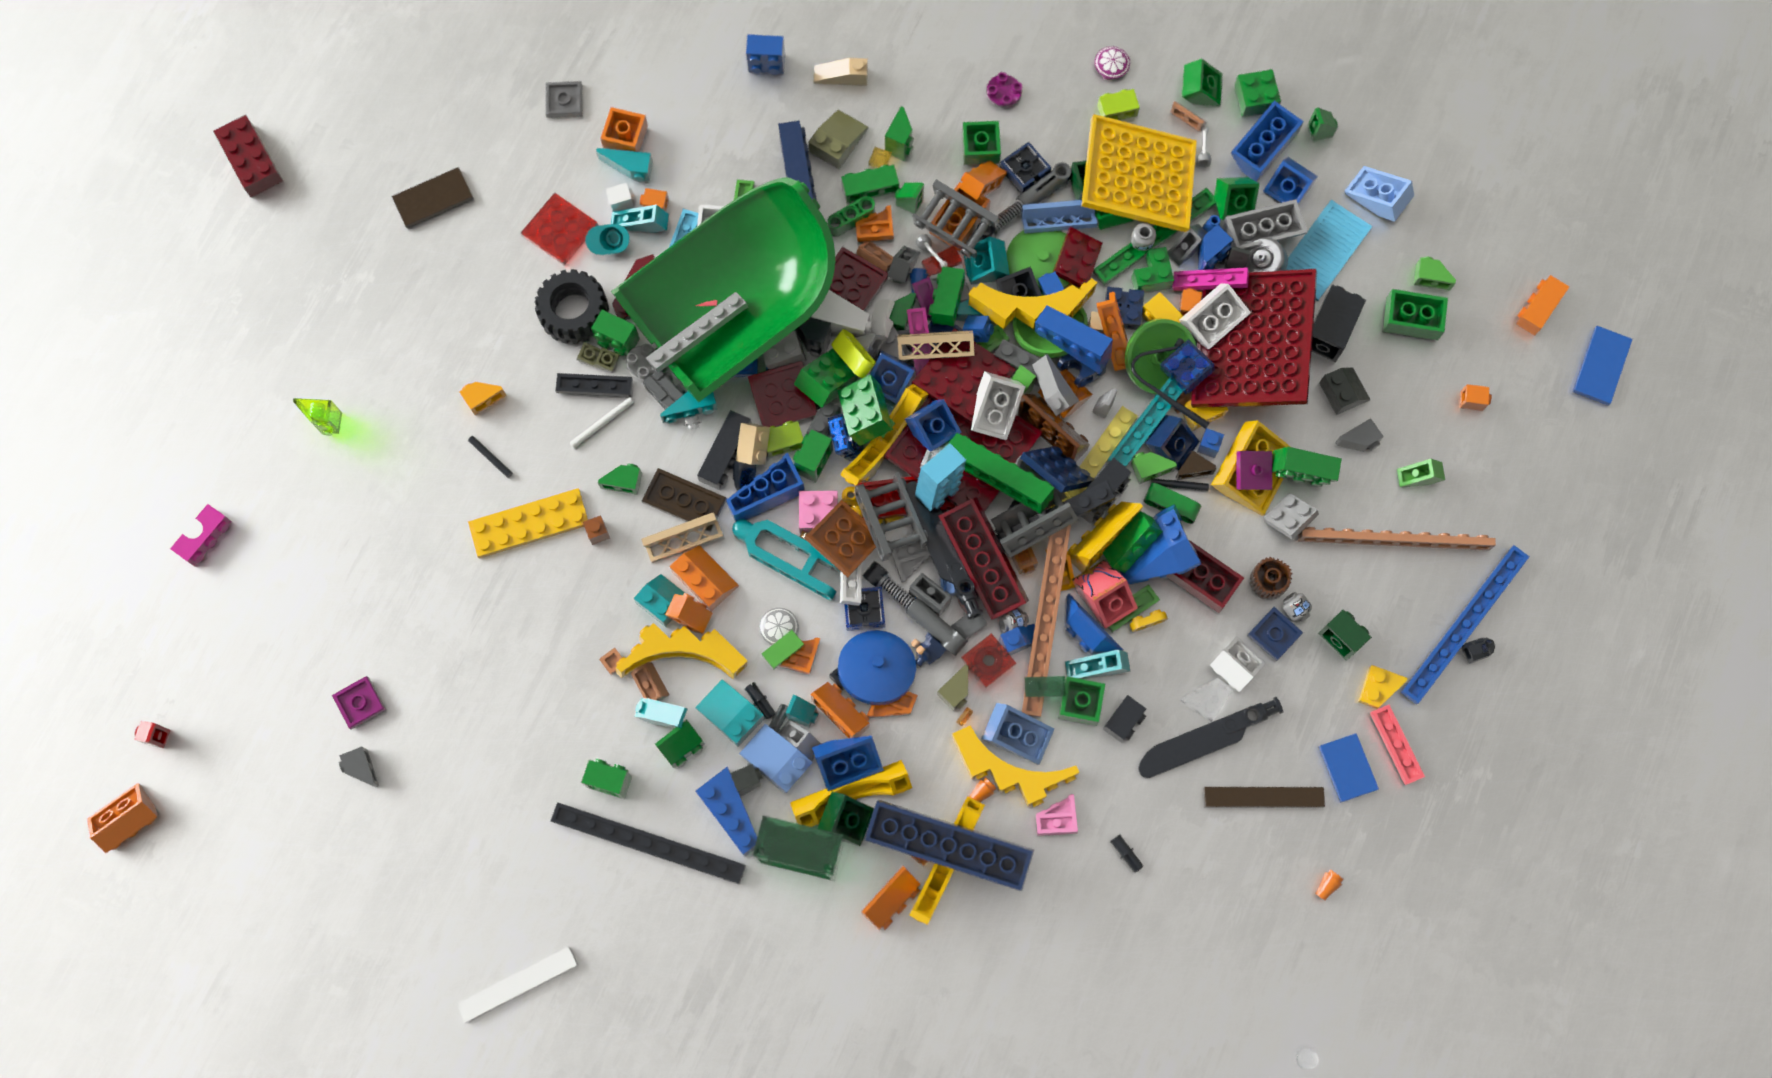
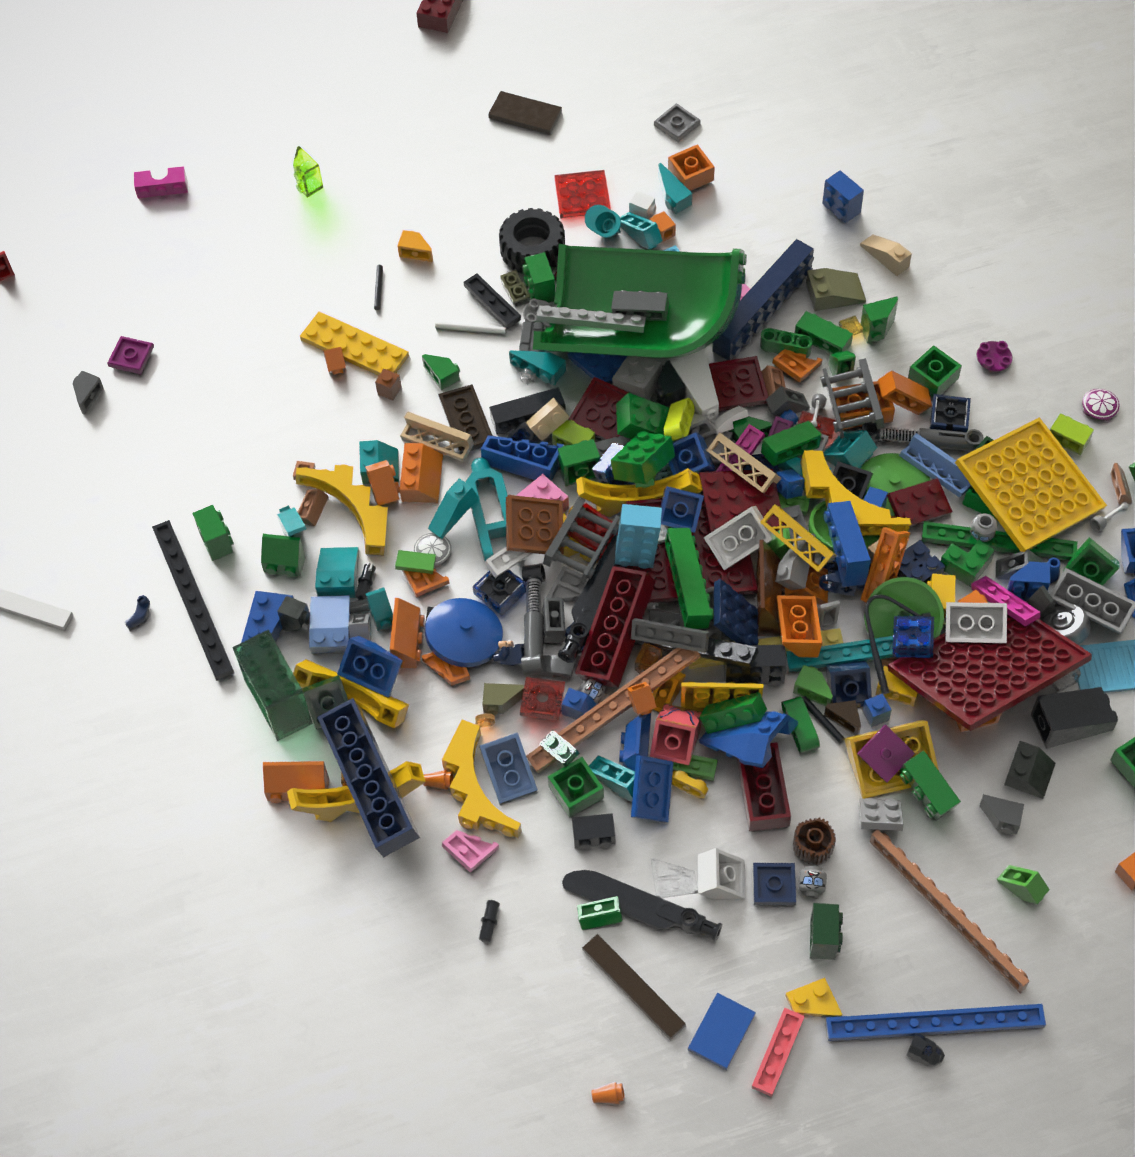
camera: 50 degrees right, 15 degrees down
none -> dark blue arm [124,595,150,630]
none -> orange brick [323,347,346,375]
none -> teal slope [428,478,479,539]
none -> green slope [577,896,622,930]
none -> dark grey brick [611,290,669,321]
none -> orange brick [627,682,657,715]
none -> blue tile [631,755,673,823]
none -> yellow fence [760,504,837,572]
none -> orange slope [776,595,822,657]

